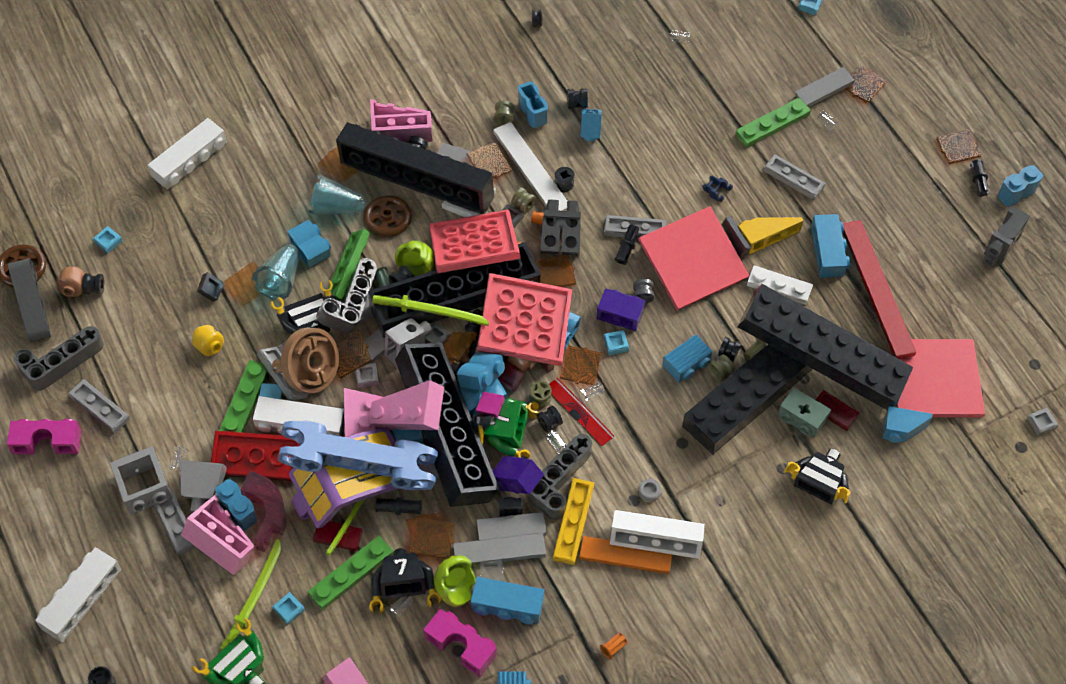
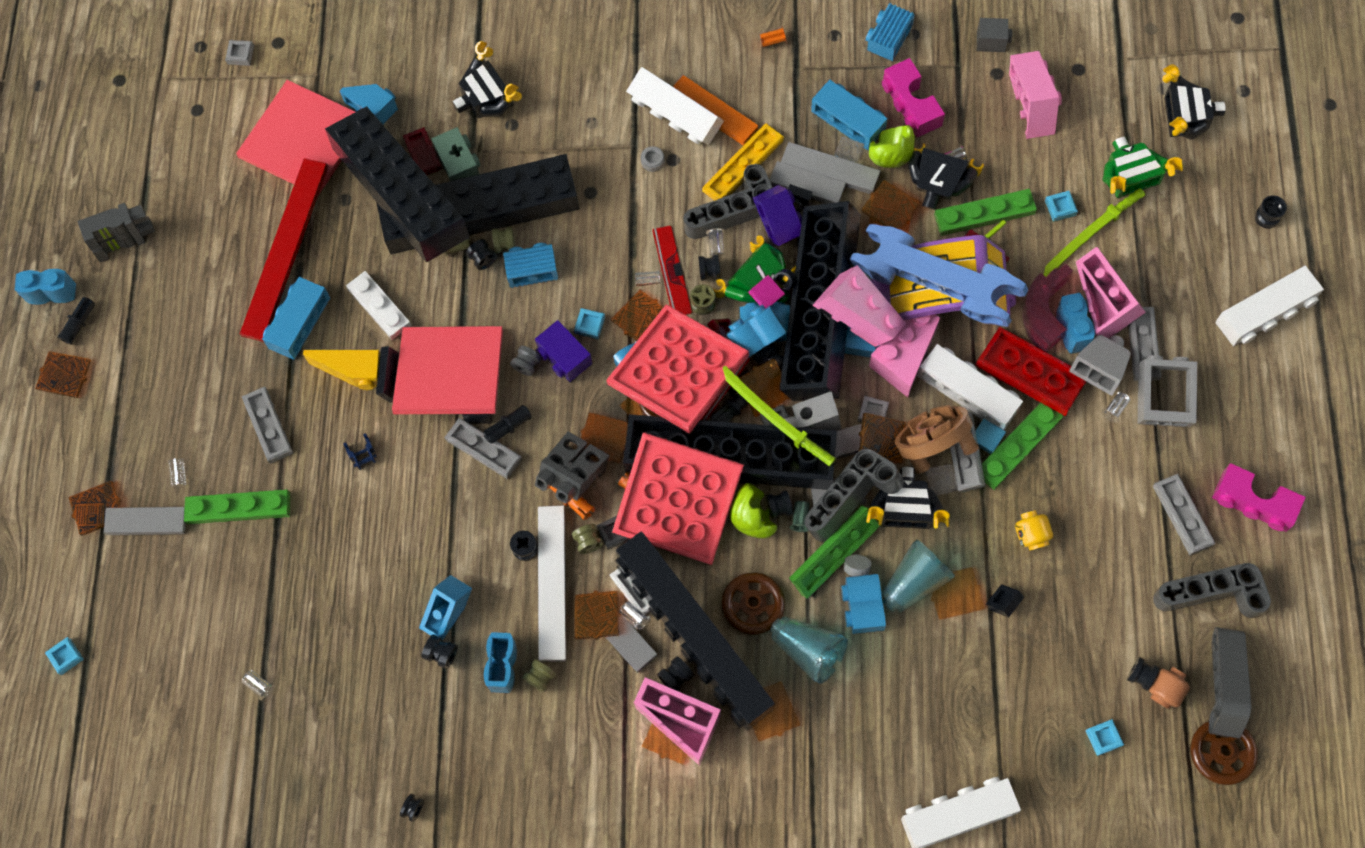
camera: 145 degrees left, 10 degrees up
none -> light grey tile [844,555,871,577]

